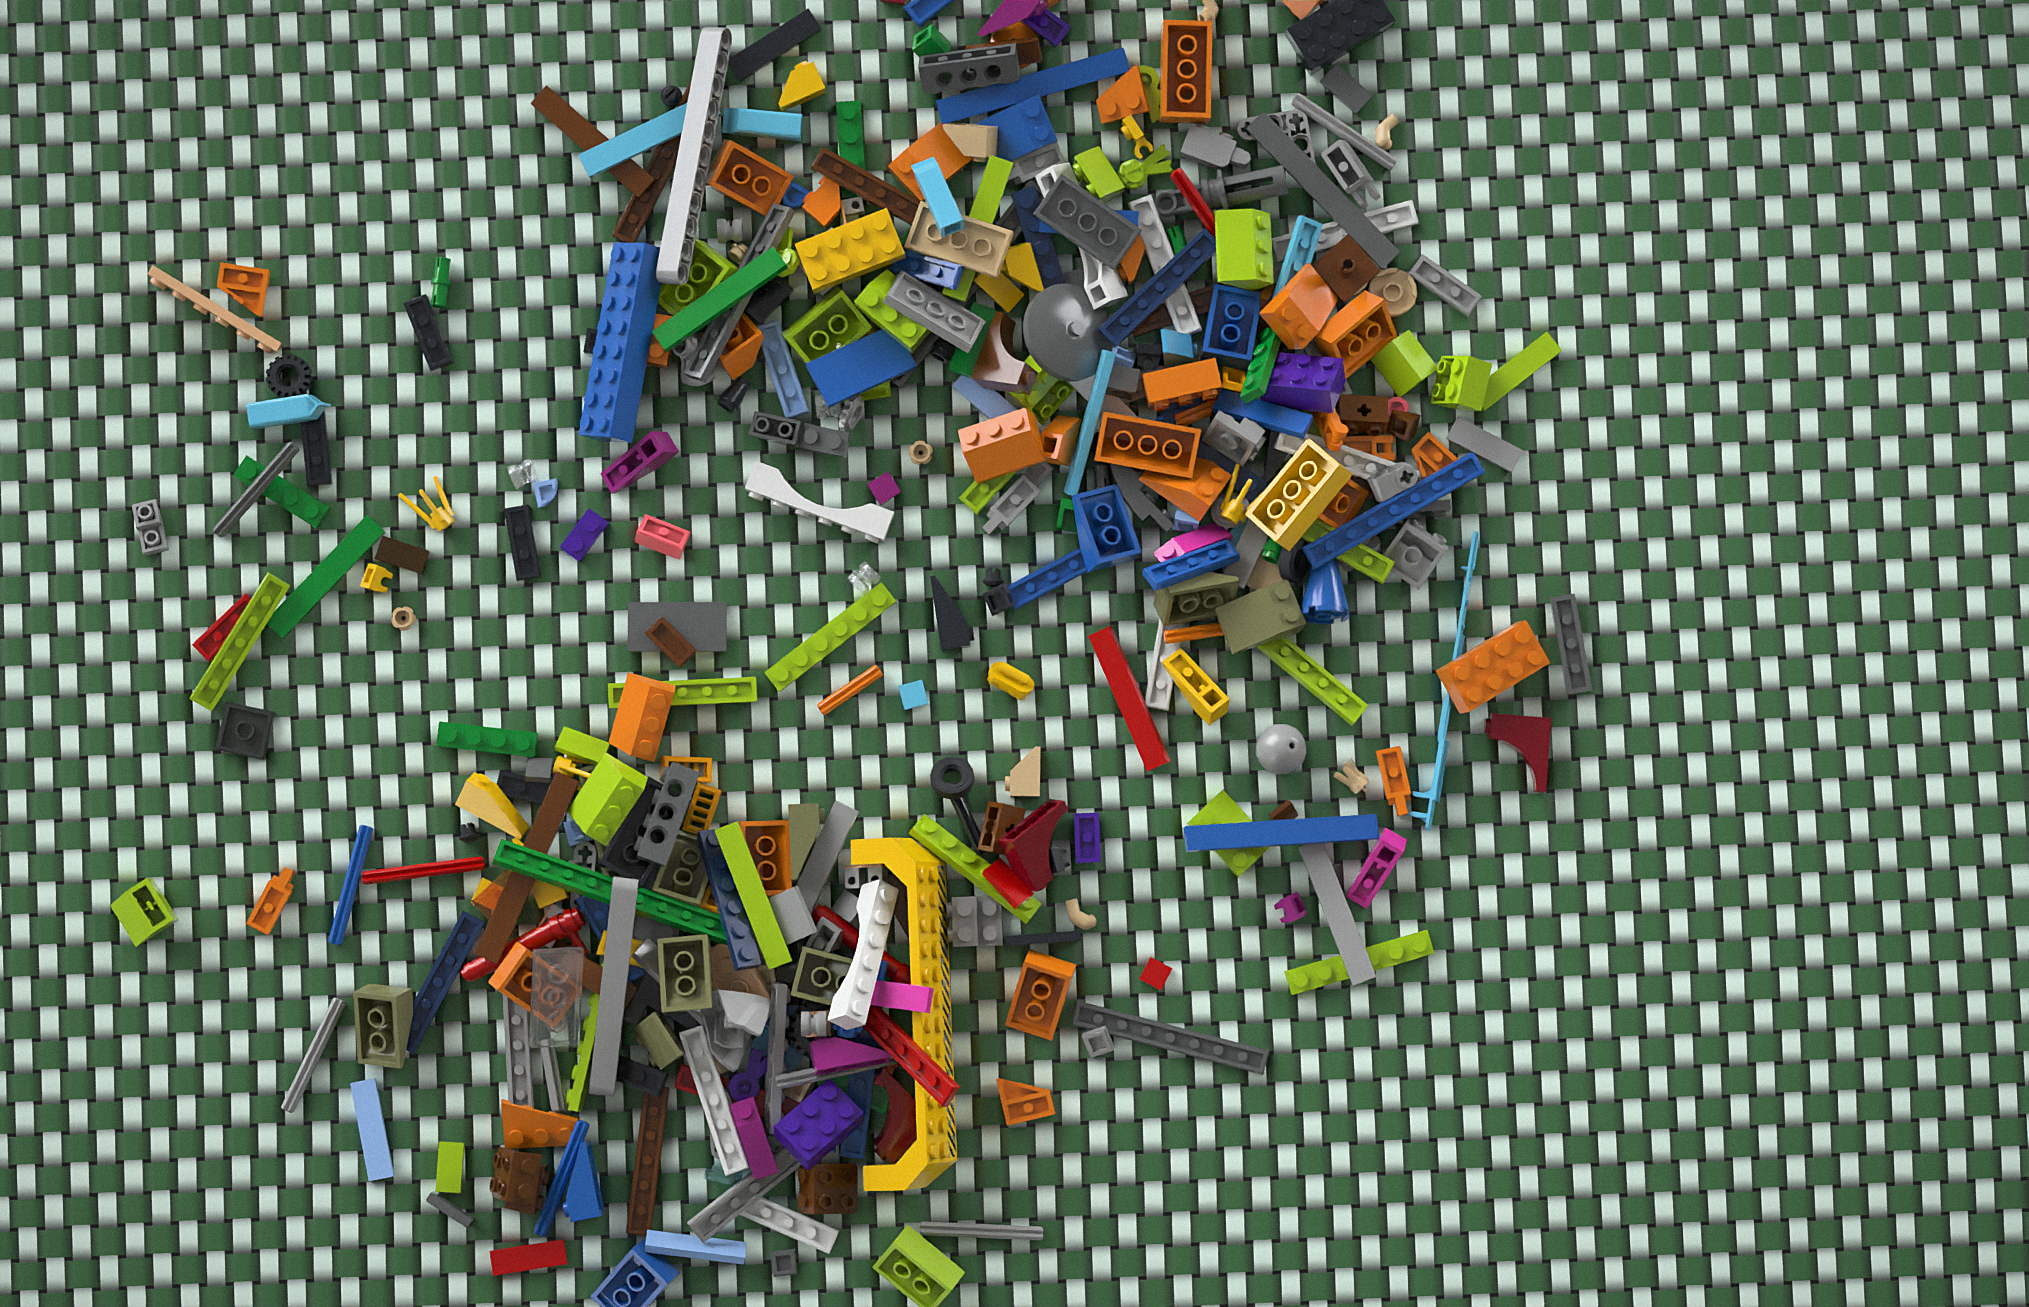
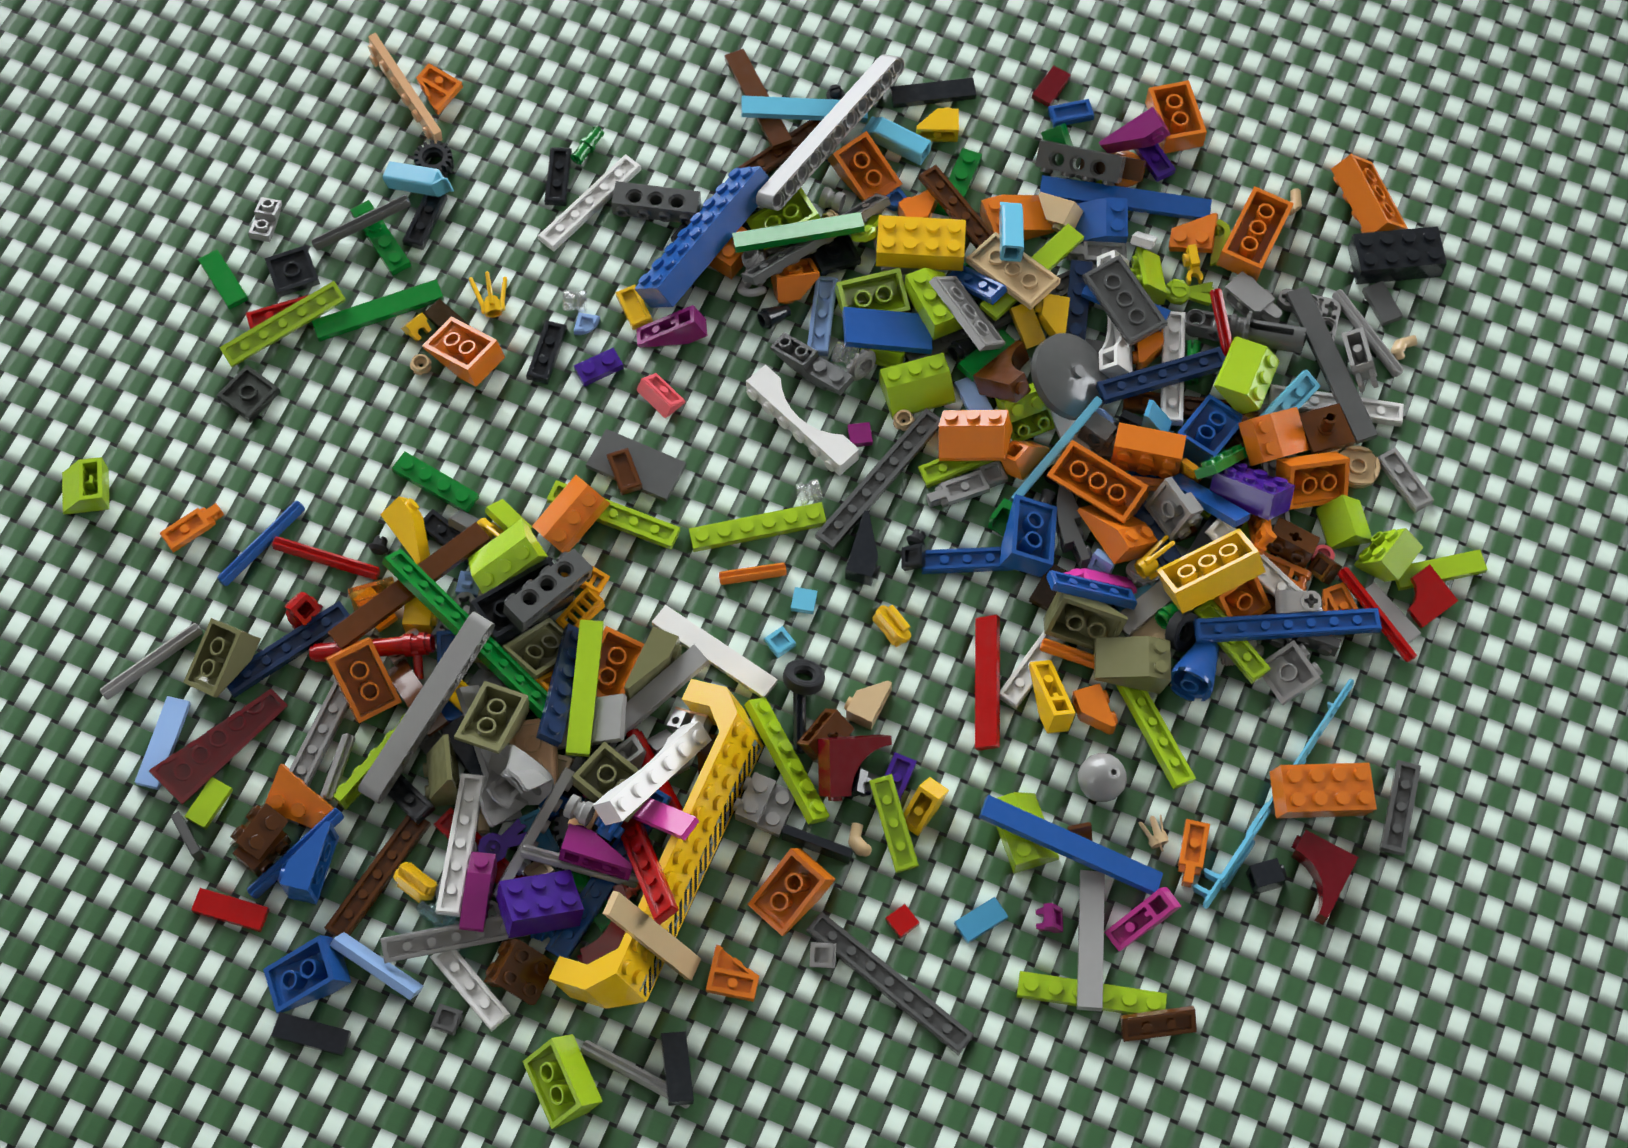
camera: 25 degrees right, 20 degrees down
clear tile [529,947,584,1048] -> none
red tile [982,858,1034,909] -> none
none -> dark red wing [149,689,288,805]
none -> green tile [198,249,249,310]
none -> black plate [265,245,320,298]
none -> red piece [285,592,323,629]
none -> yellow piece [393,862,438,904]
none -> orange slope [422,316,505,387]
none -> white tile [538,154,641,252]
none -> tan tile [602,891,701,981]
none -> dark grey brick [611,181,701,225]
none -> yellow tile [615,284,653,330]
none -> white tile [652,605,778,698]
none -> black tile [661,1031,694,1106]
none -> medium azure tile [764,626,796,659]
none -> dark grey plate [815,408,941,550]
none -> lime tile [869,774,919,873]
none -> lime slope [879,353,956,419]
none -> yellow slope [904,777,949,836]
none -> dark azure tile [954,897,1008,944]
none -> dark brown tile [1029,563,1068,611]
none -> orange slope [1071,683,1118,735]
none -> reddish brown tile [1120,1006,1197,1042]
none -> white tile [1130,231,1158,250]
none -> black brick [1246,858,1287,895]
none -> red axle [1337,567,1417,662]
none -> red tile [1407,564,1458,628]

